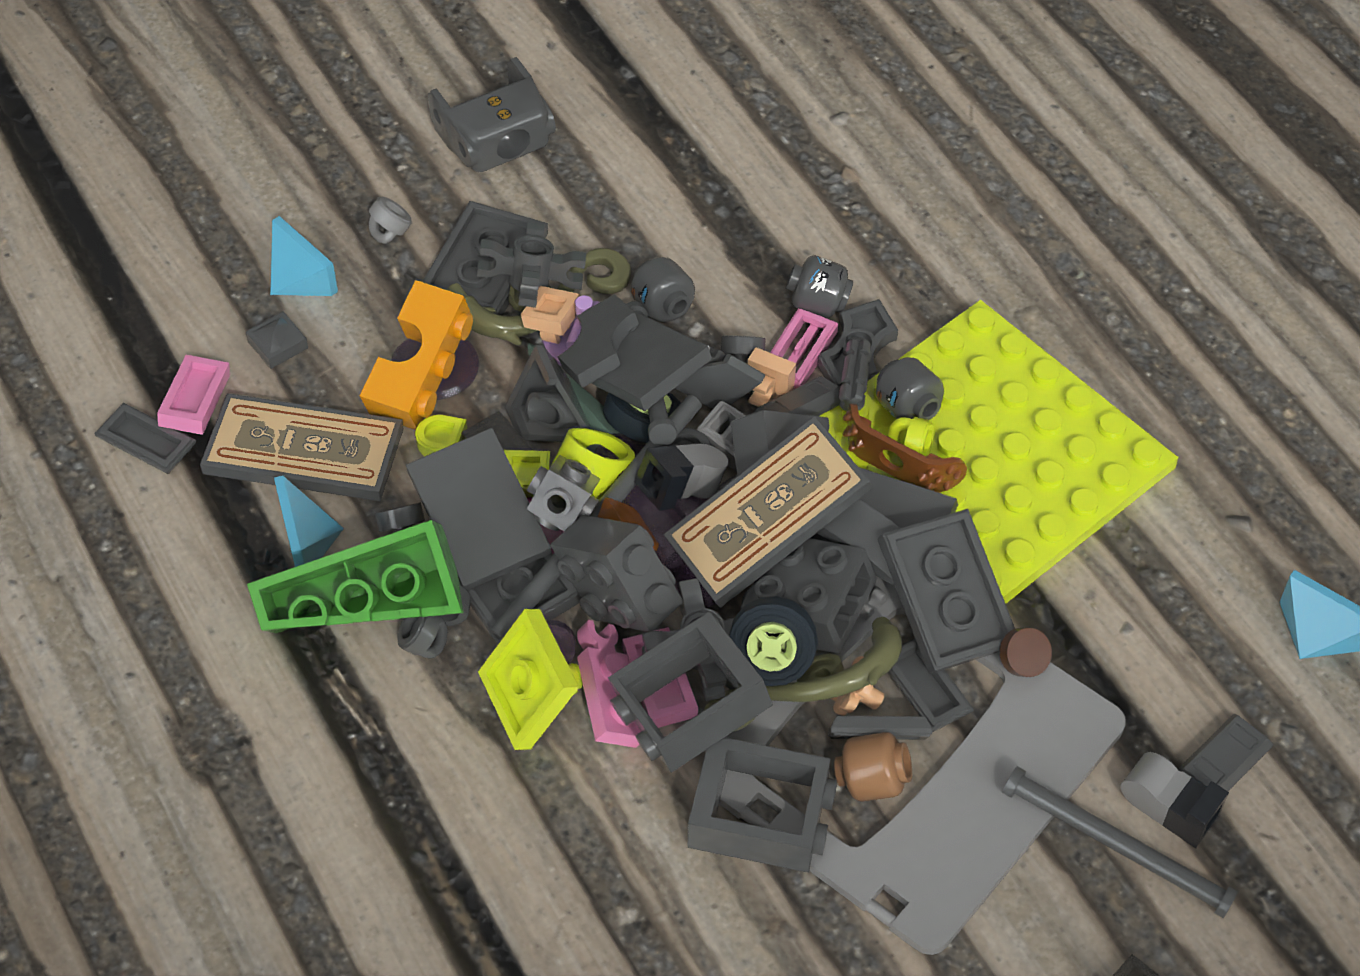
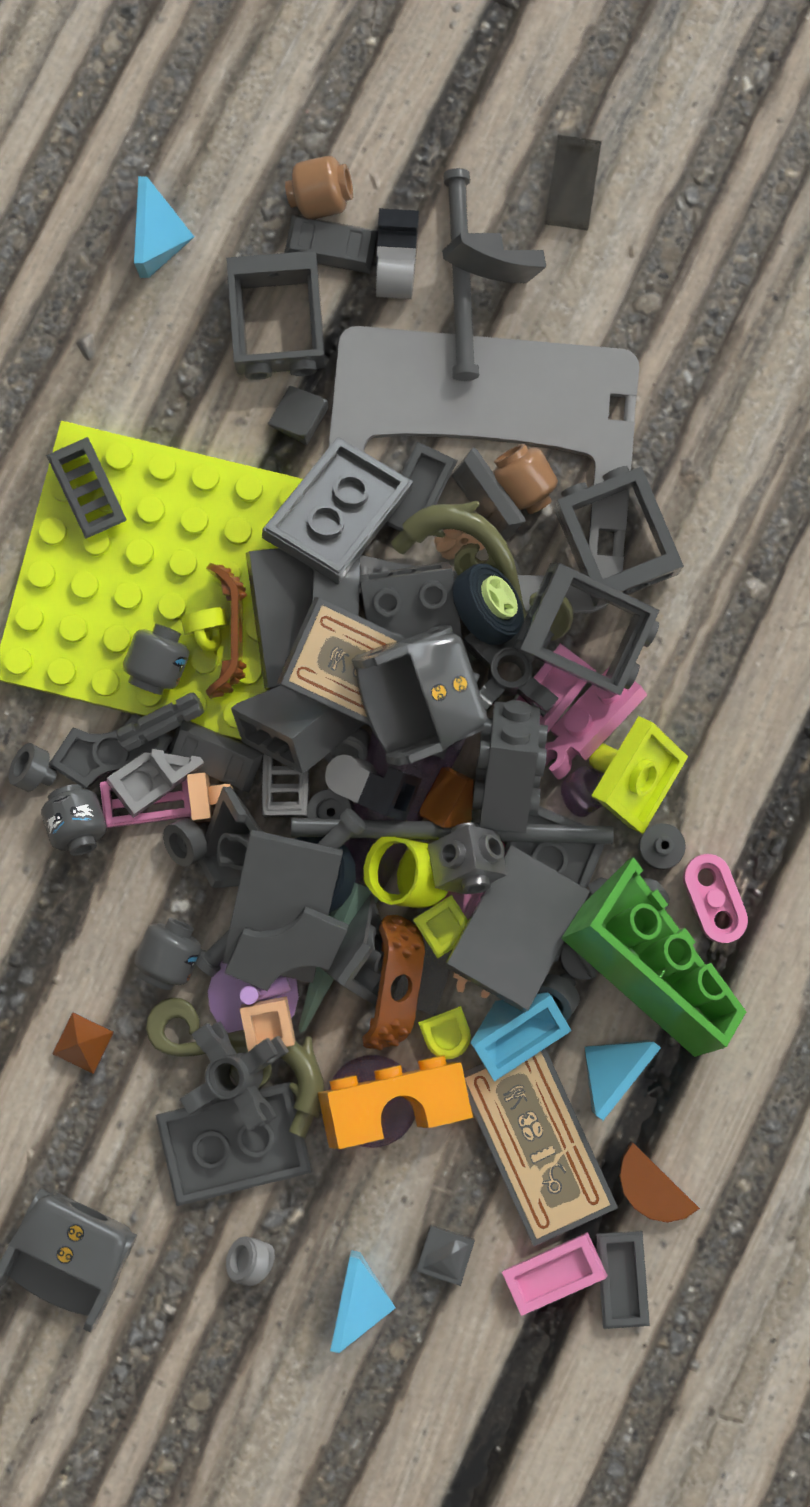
camera: 120 degrees left, 30 degrees up
reddish brown tile [1000,628,1052,677] -> none
none -> dark grey tile [8,743,57,792]
none -> dark grey slope [46,437,127,539]
none -> dark orange slope [52,1012,114,1074]
none -> light grey slope [106,749,204,818]
none -> dark grey window [226,251,326,380]
none -> dark grey slope [268,385,328,446]
none -> medium nougat head [285,155,353,219]
none -> dark grey piece [351,625,487,766]
none -> dark orange piece [362,915,425,1050]
none -> dark grey slope [442,233,547,283]
none -> medium azure slope [470,992,572,1081]
none -> dark orange tile [619,1141,700,1223]
none -> dark grey tile [638,823,686,870]
none -> bright pink plate [683,854,748,943]

